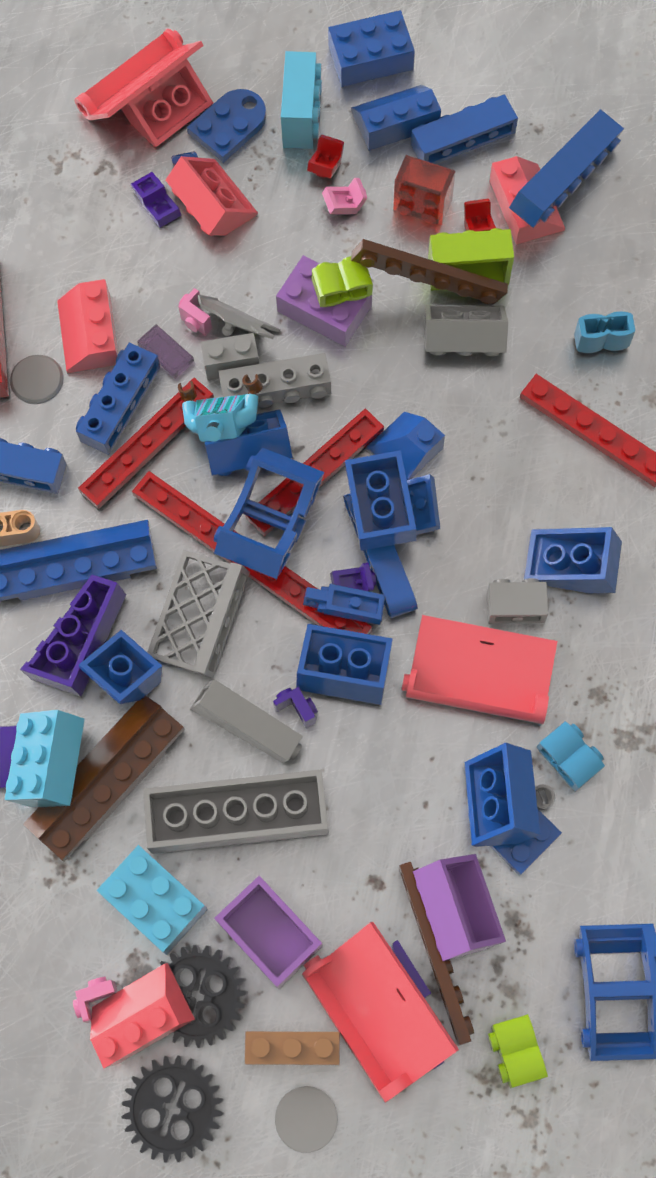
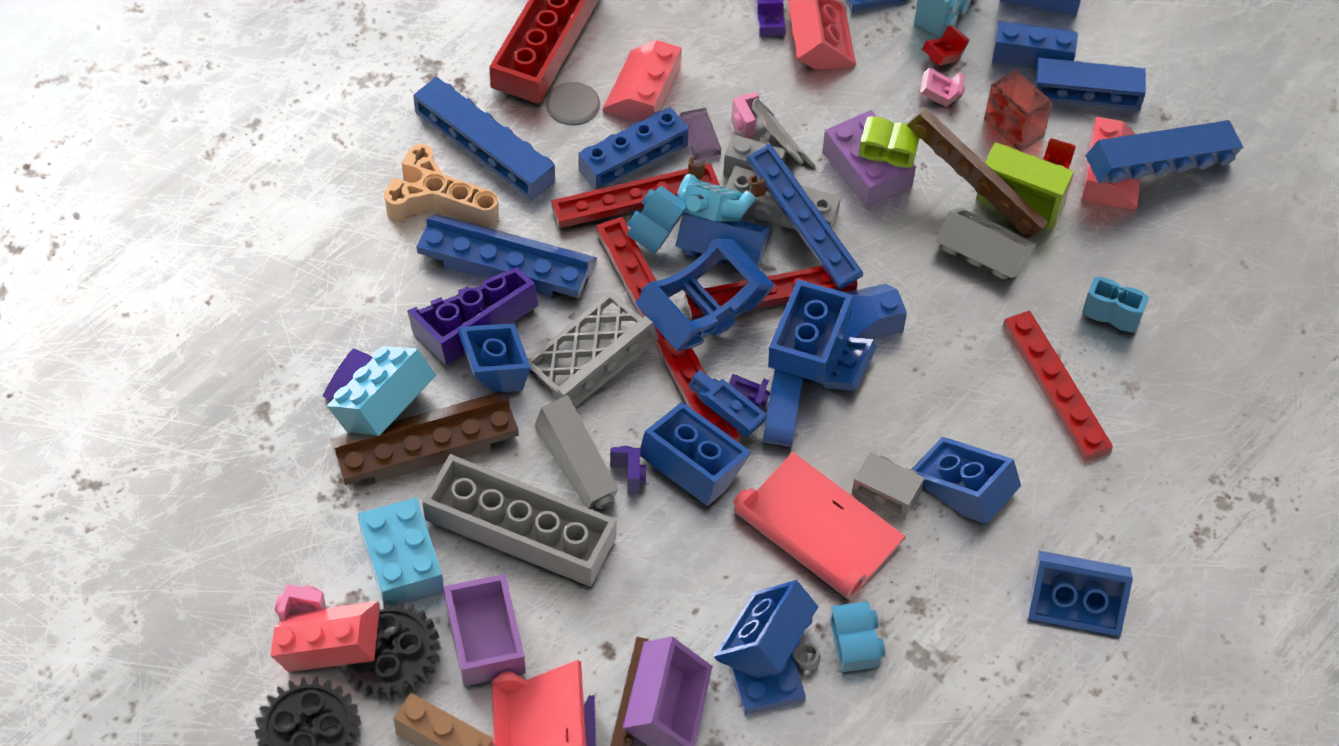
camera: 25 degrees right, 15 degrees down
none -> dark azure brick [627,186,687,254]
none -> blue tile [746,143,863,291]

